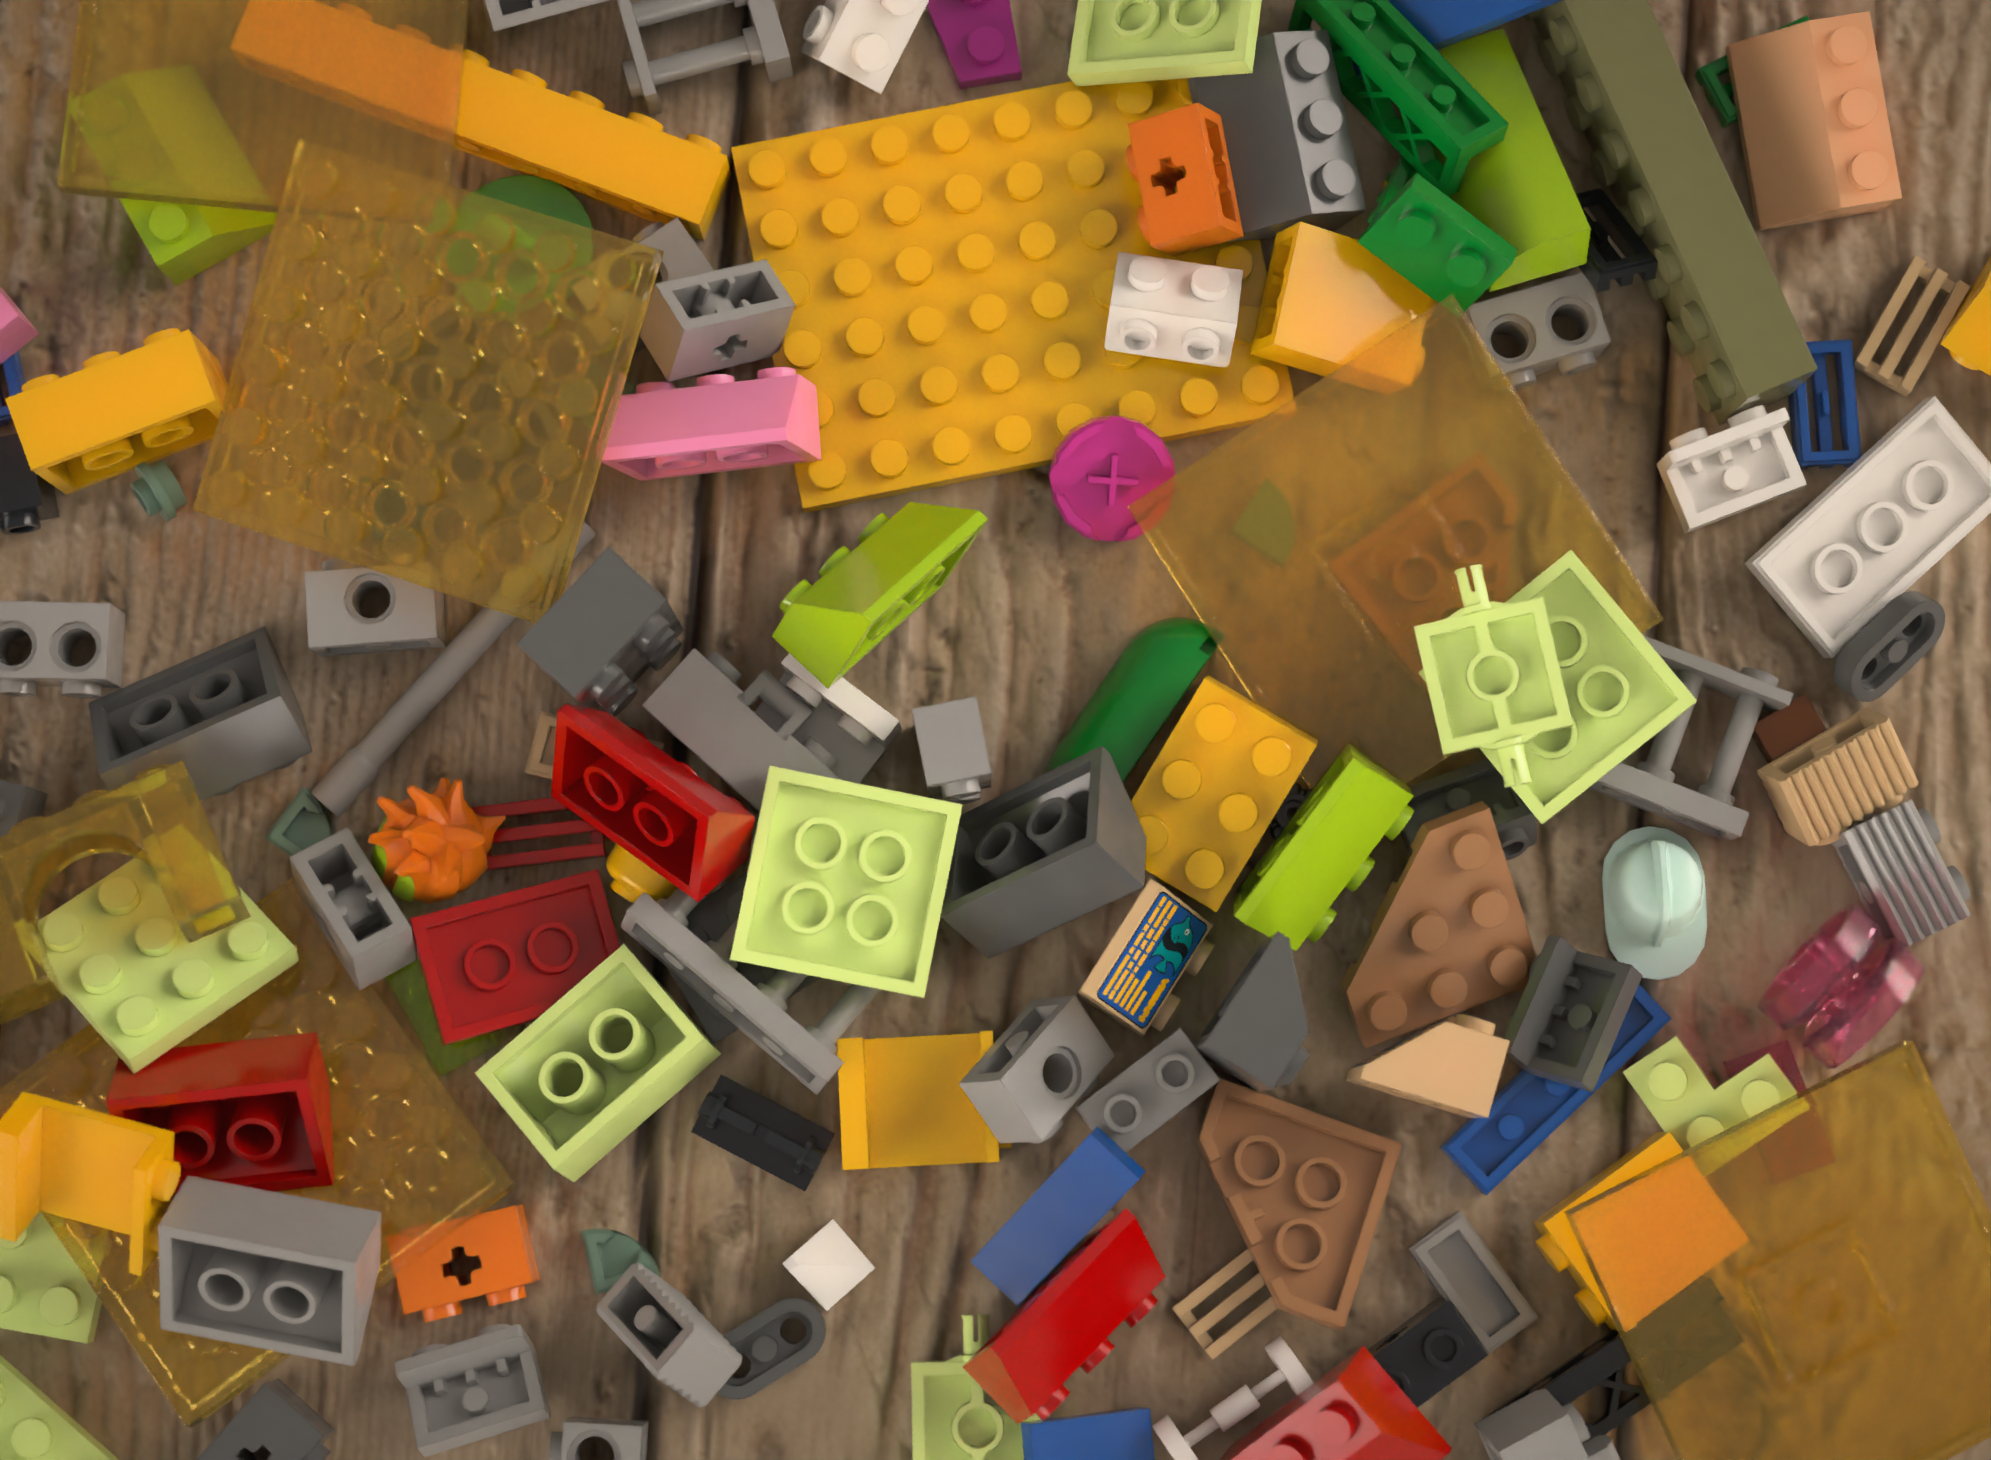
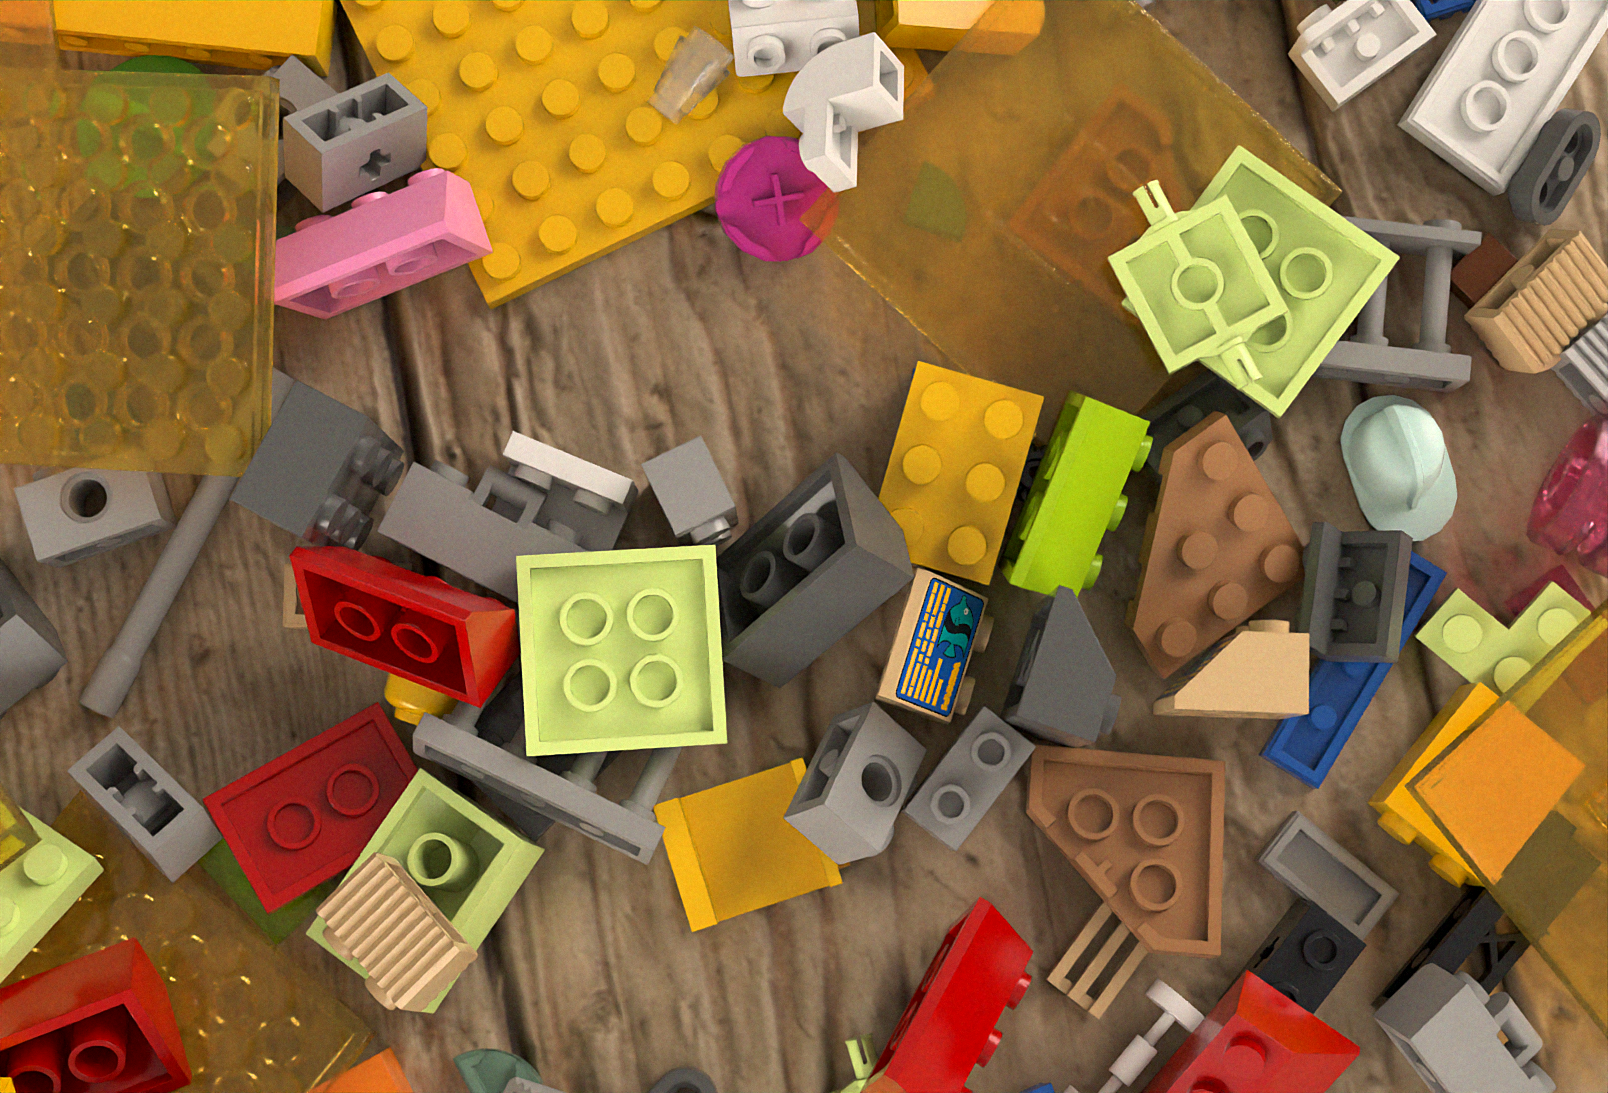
camera: 15 degrees left, 0 degrees up
sand green tile [265,786,333,857] -> none
orange hair [368,777,506,904] -> none
red tile [471,797,607,872] -> none
black hinge [691,1074,835,1191] -> none
lime slope [772,502,988,689] -> none
white slope [782,1219,876,1311] -> none
blue tile [970,1126,1145,1306] -> none
green brick [1046,617,1225,784] -> none
none -> tan brick [316,852,478,1012]
none -> clear cone [647,26,735,125]
none -> white brick [783,32,904,193]

